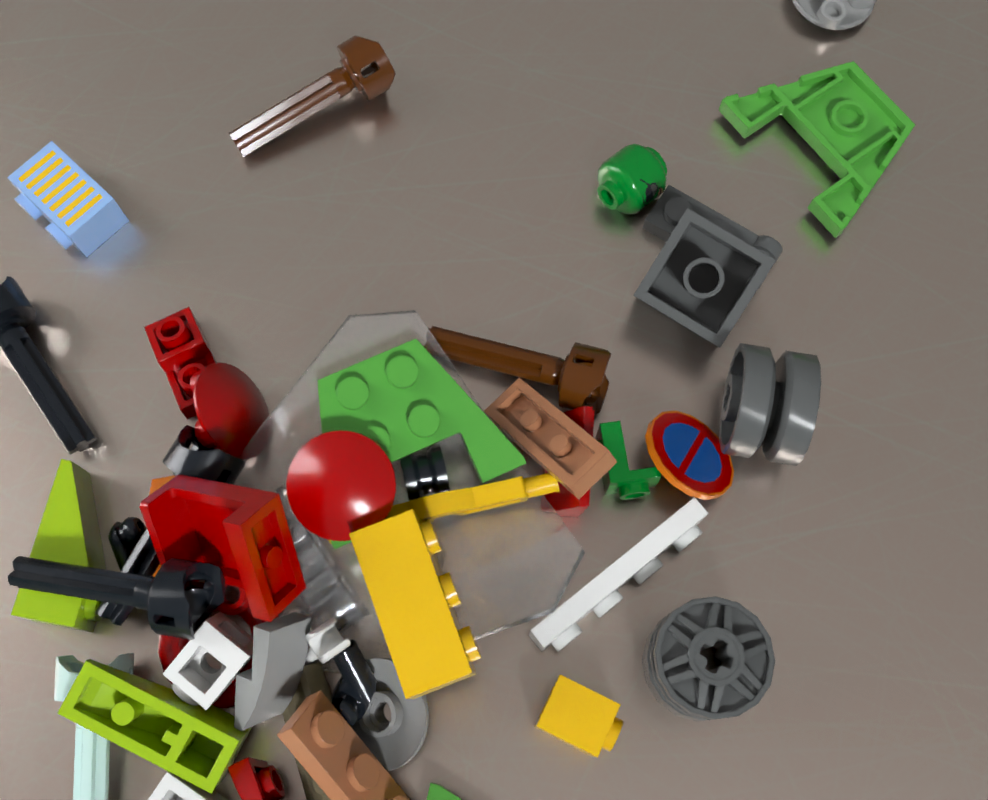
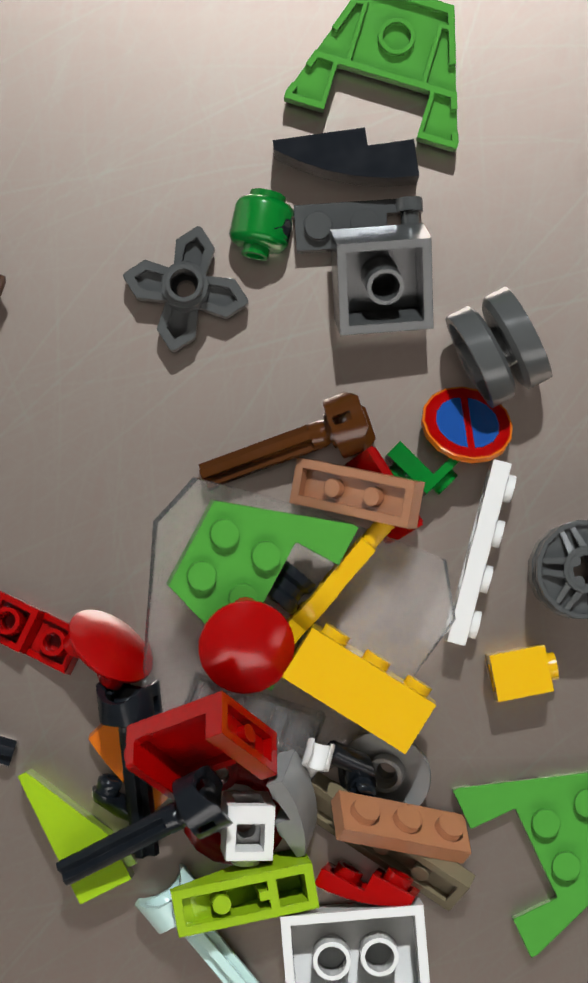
camera: 40 degrees left, 15 degrees up
none -> dark grey plant [123,226,248,353]
none -> black slope [273,127,419,187]

